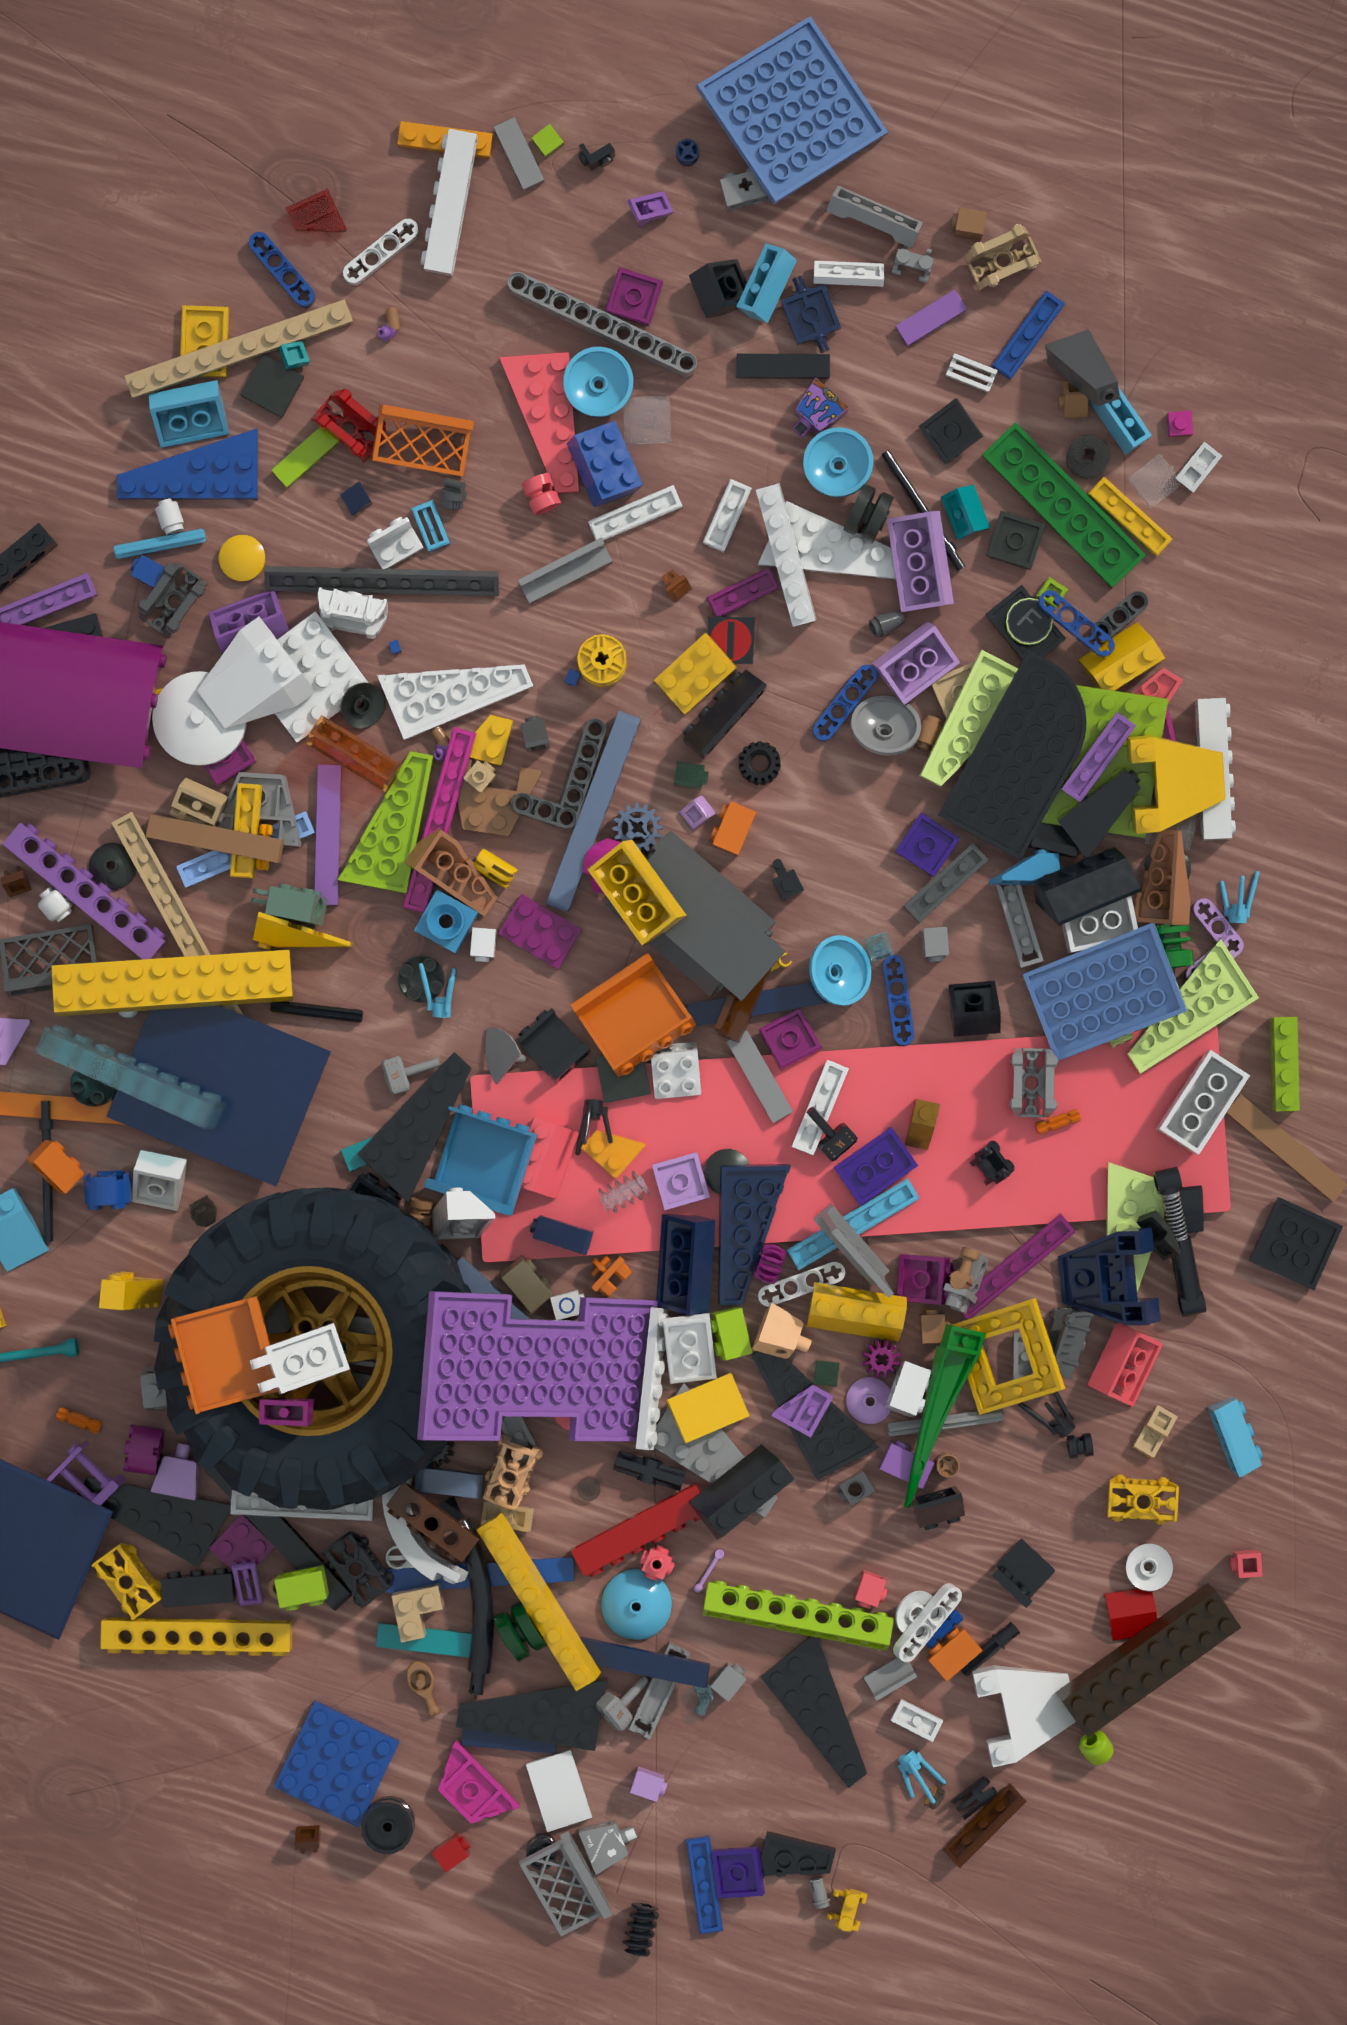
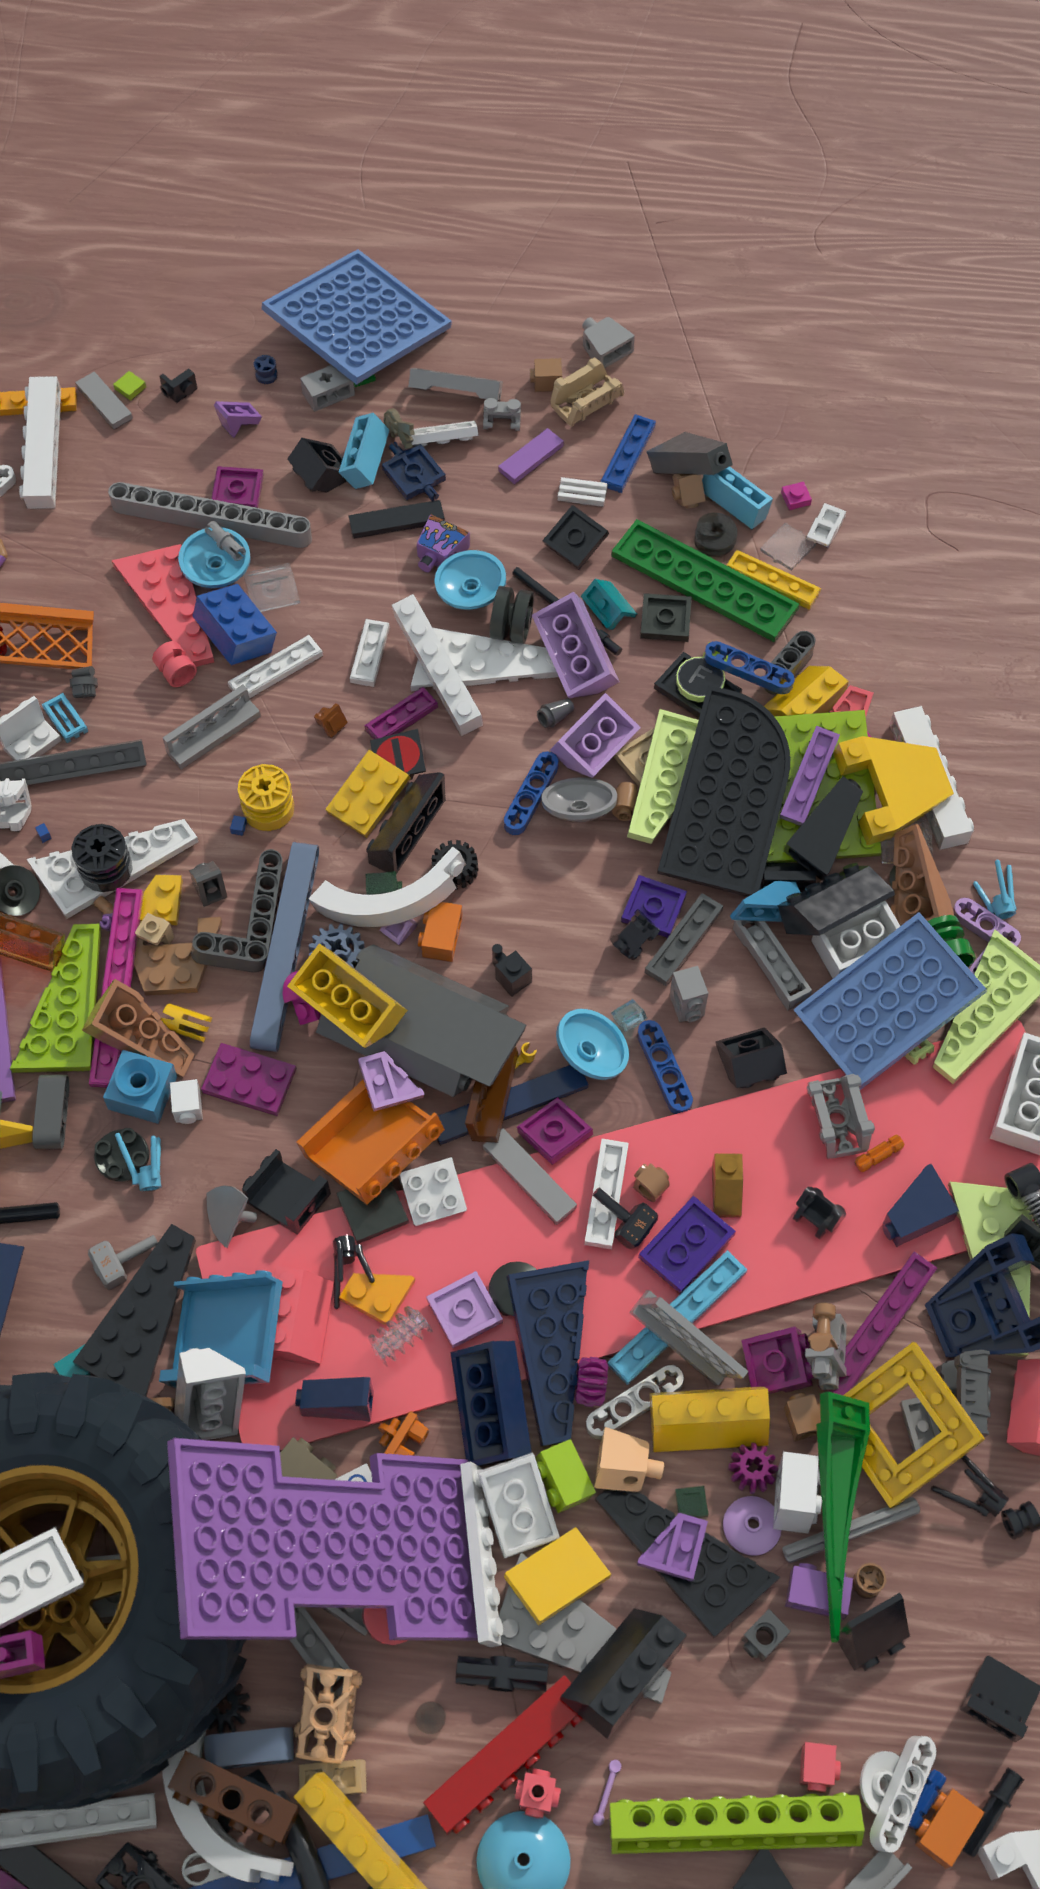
camera: 10 degrees left, 25 degrees down
none -> dark grey beam [33,1075,70,1149]
none -> black wheel [71,824,133,892]
none -> light grey pin [205,521,246,561]
none -> white arch [309,847,466,927]
none -> lavender wing [358,1051,424,1111]
none -> dark tan piece [384,408,415,449]
none -> light grey torso [582,317,635,368]
none -> black piece [610,909,660,960]
none -> medium nougat plate [633,1163,670,1202]
none -> dark blue slope [883,1164,959,1247]

